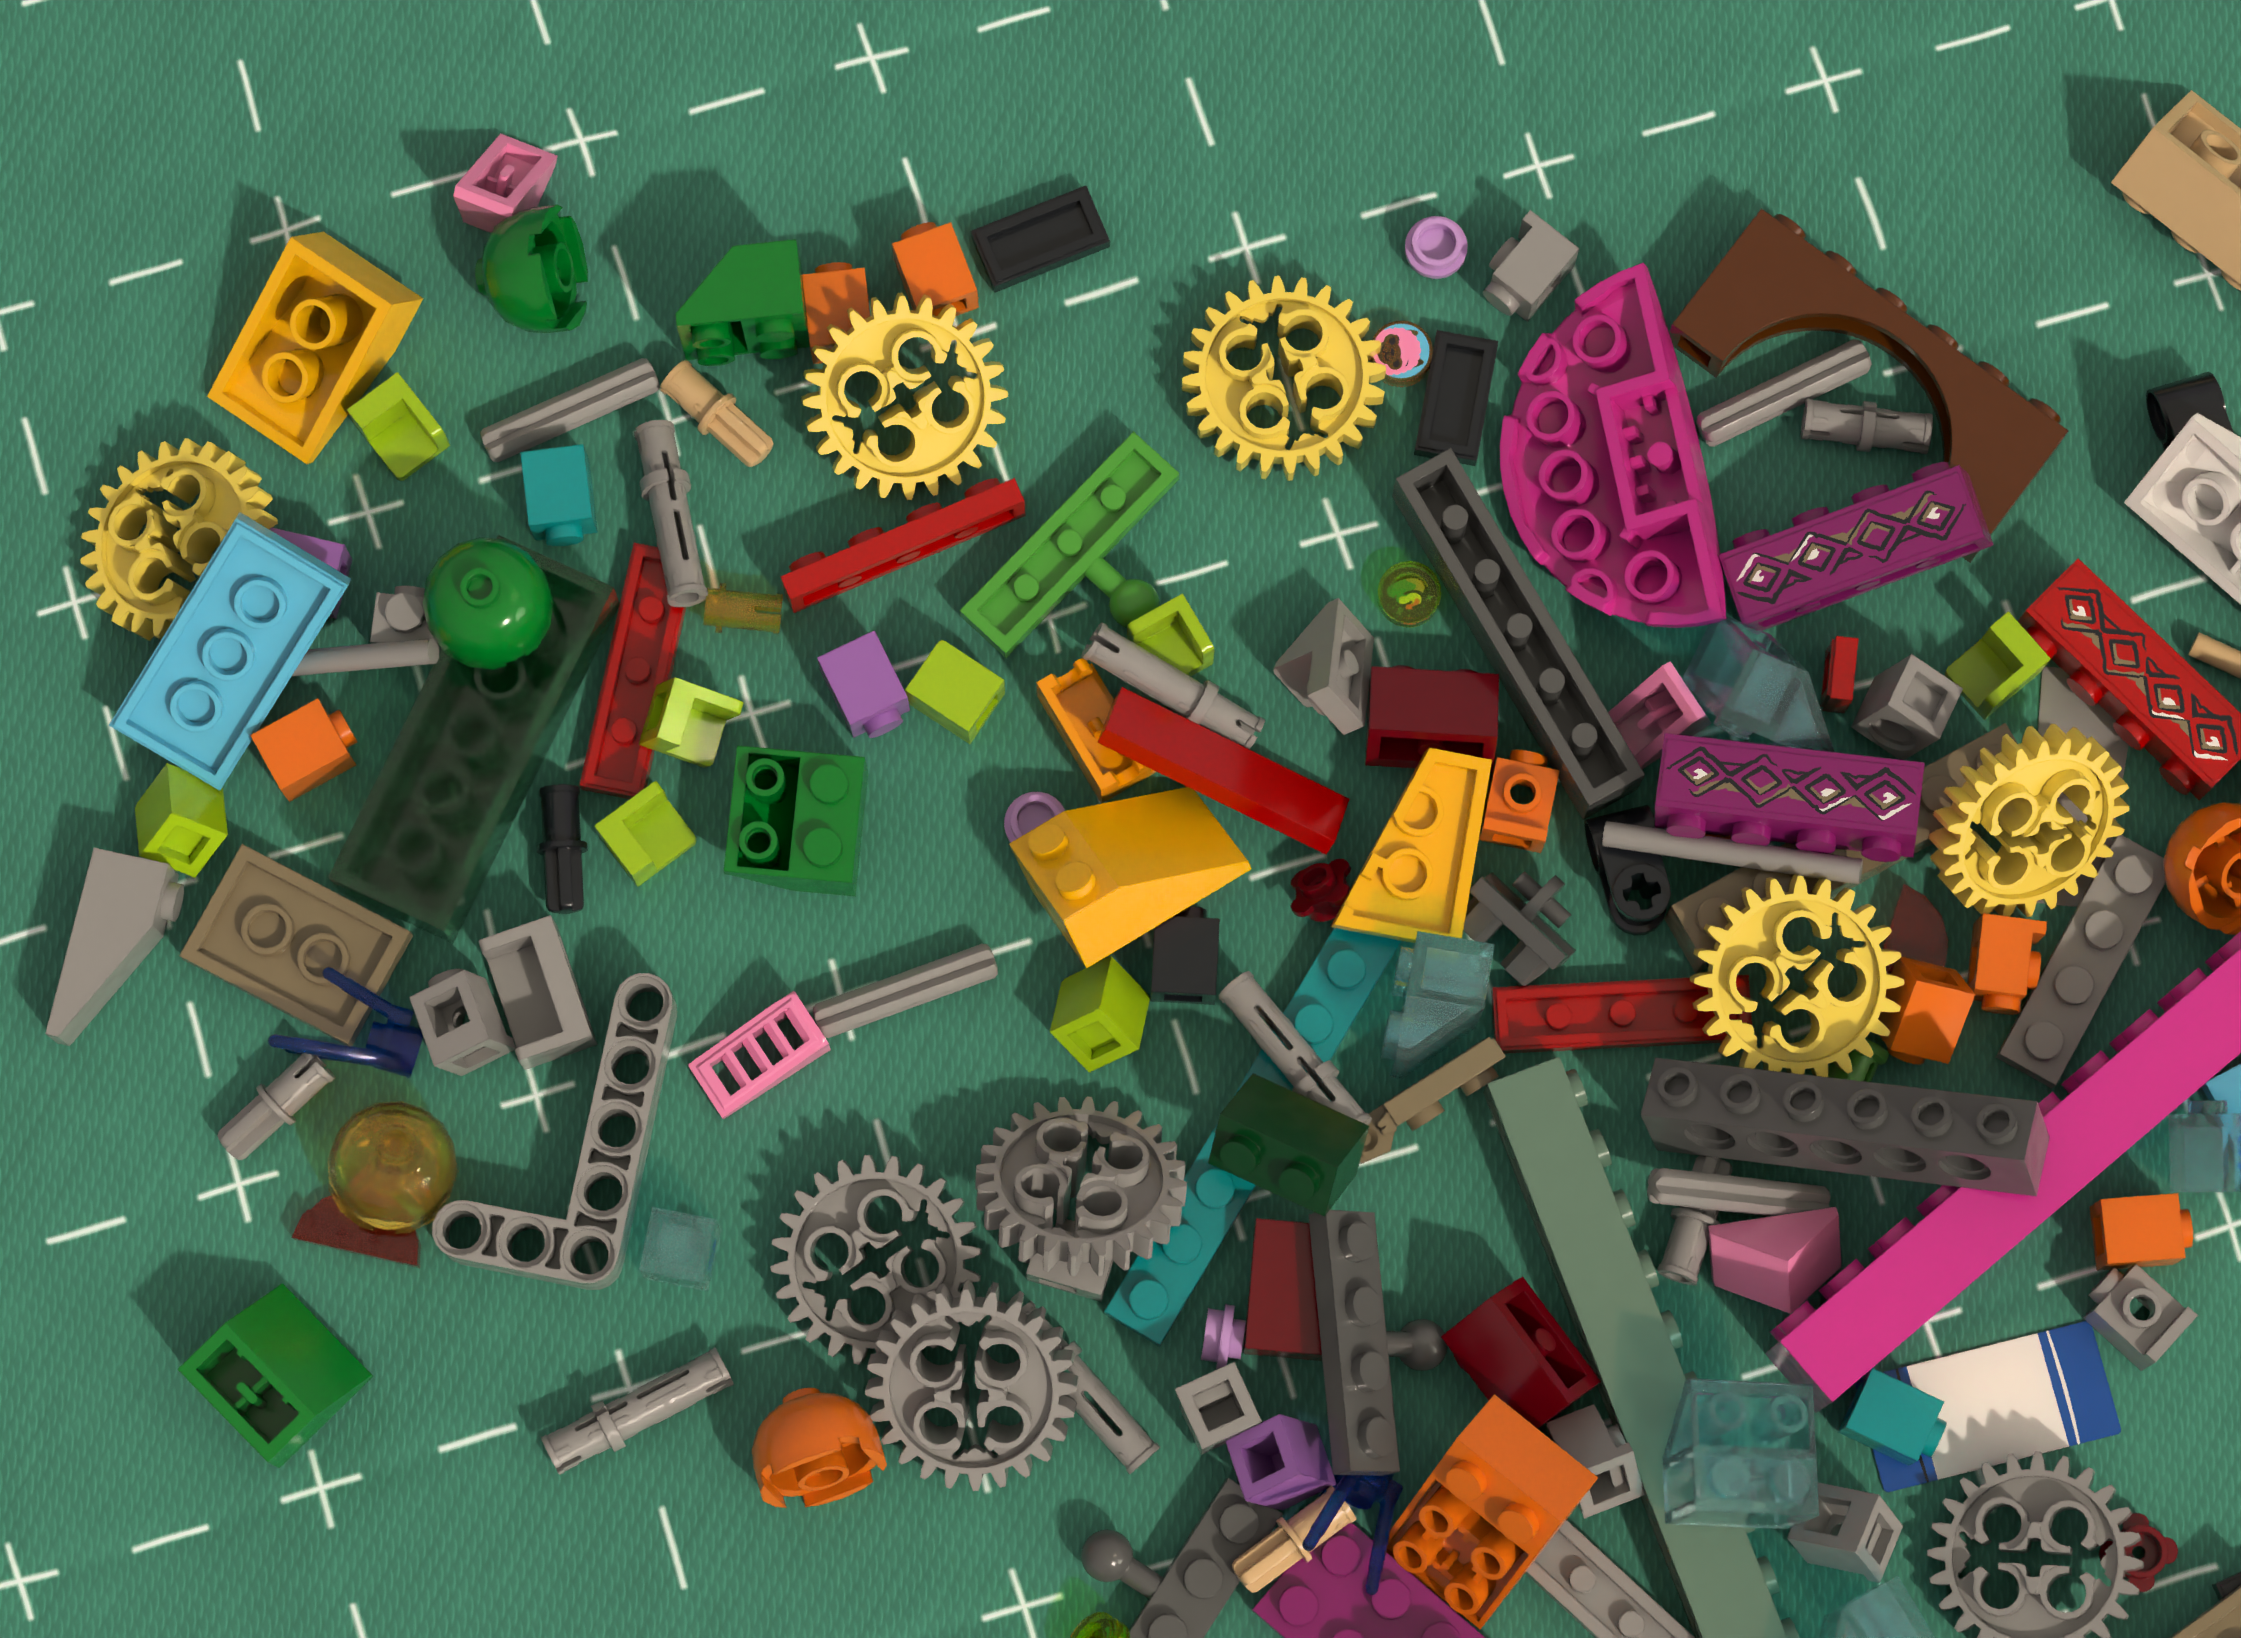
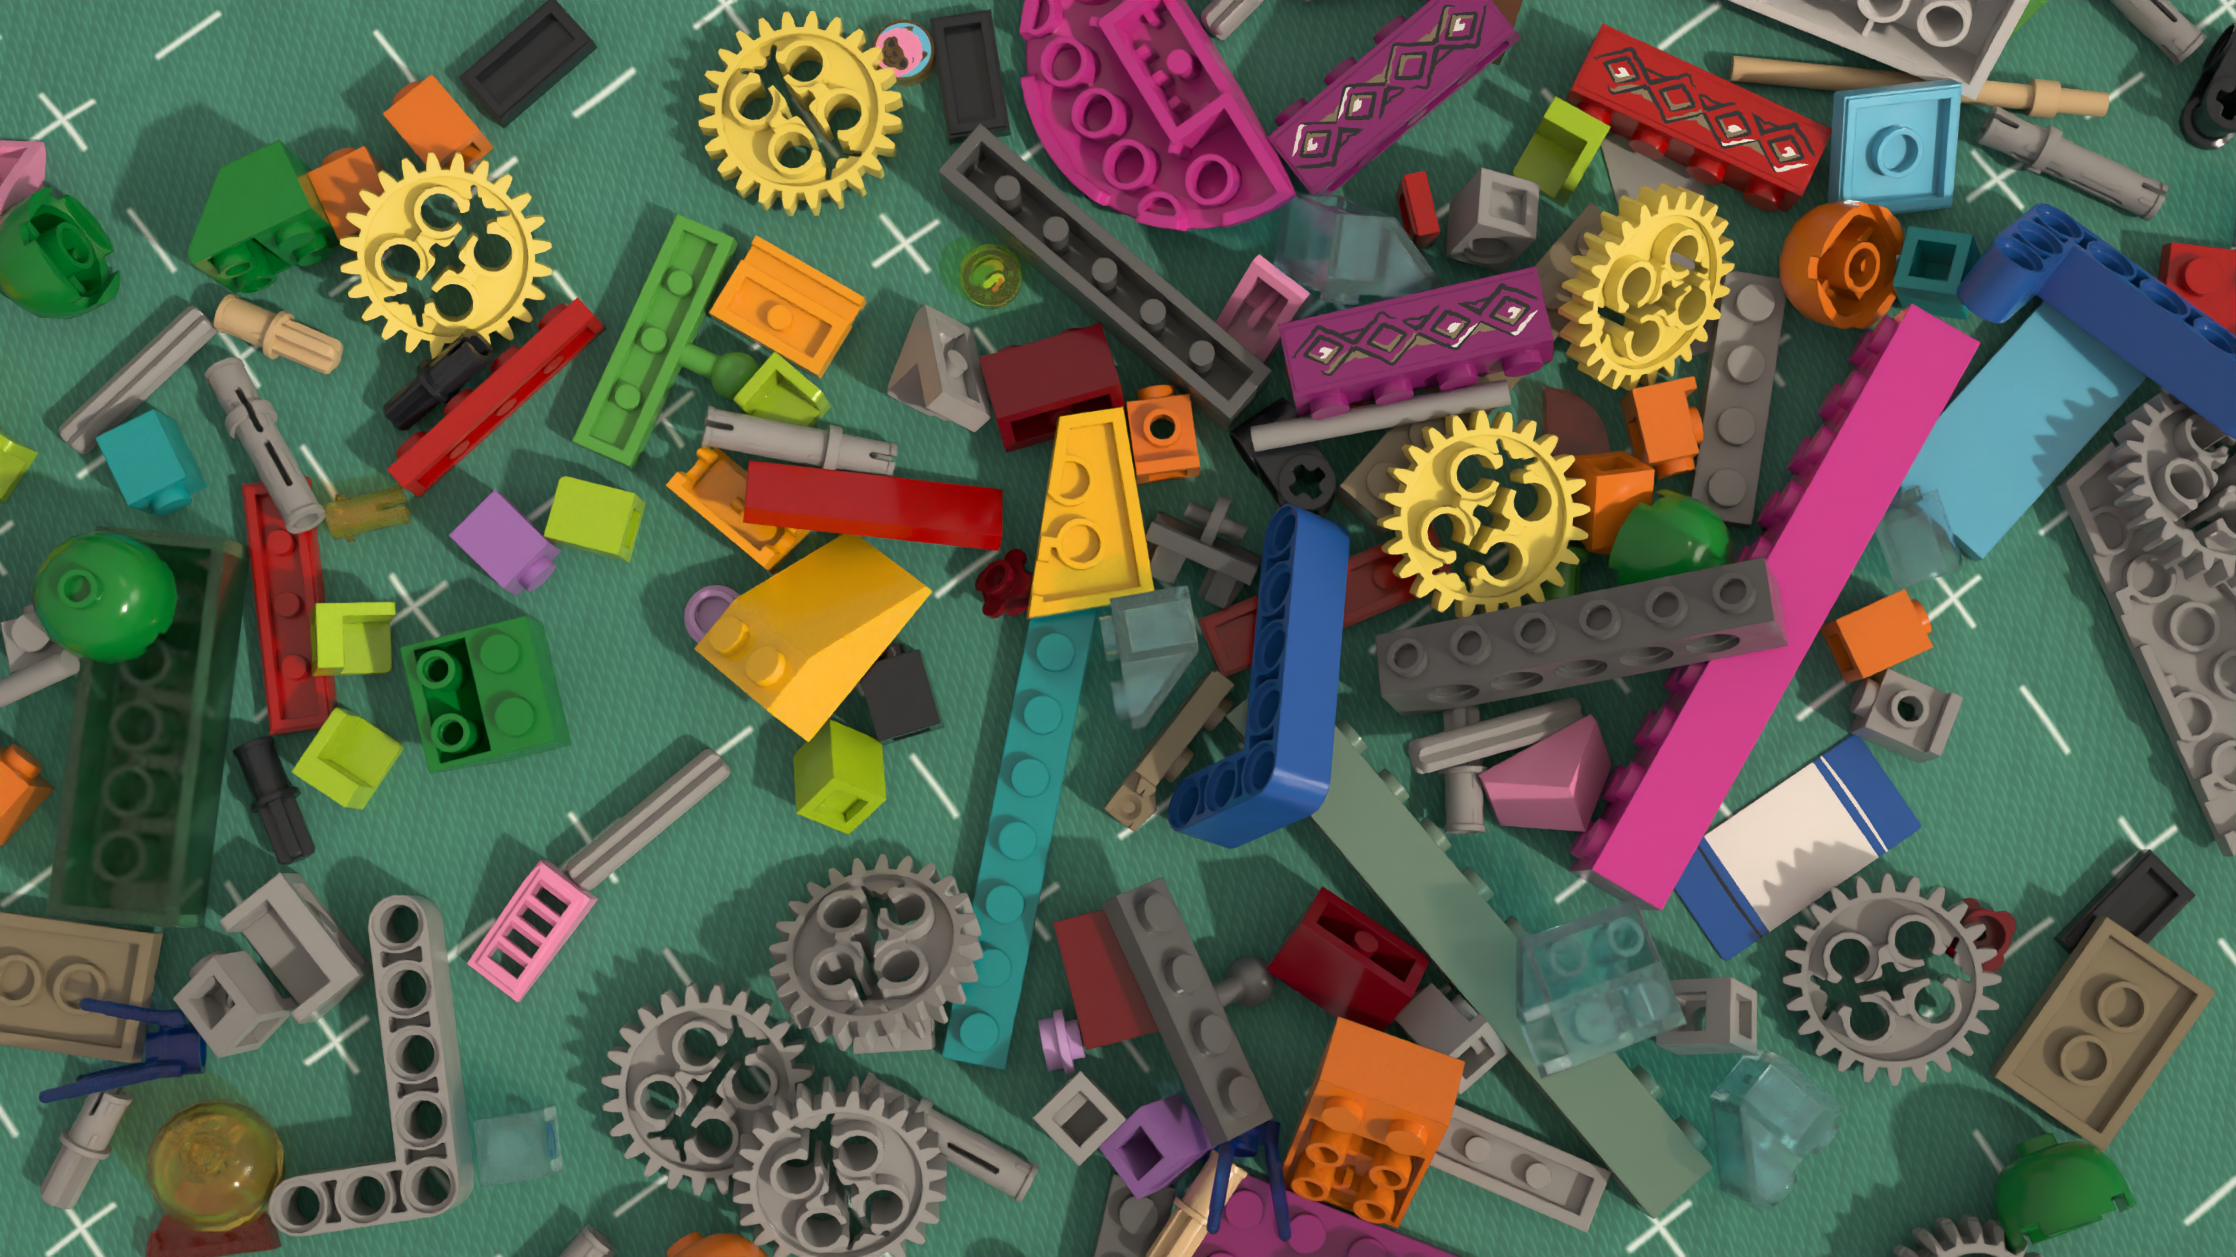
camera: 20 degrees left, 5 degrees up
dark green brick [1208,1073,1369,1217] -> none
light grey pin [1219,971,1372,1125] -> none
teal brick [1838,1368,1947,1466] -> none
none -> black axle [383,329,495,431]
none -> light orange plate [709,235,867,380]
none -> blue beam [1168,503,1350,849]
none -> green cylinder [1608,489,1734,588]

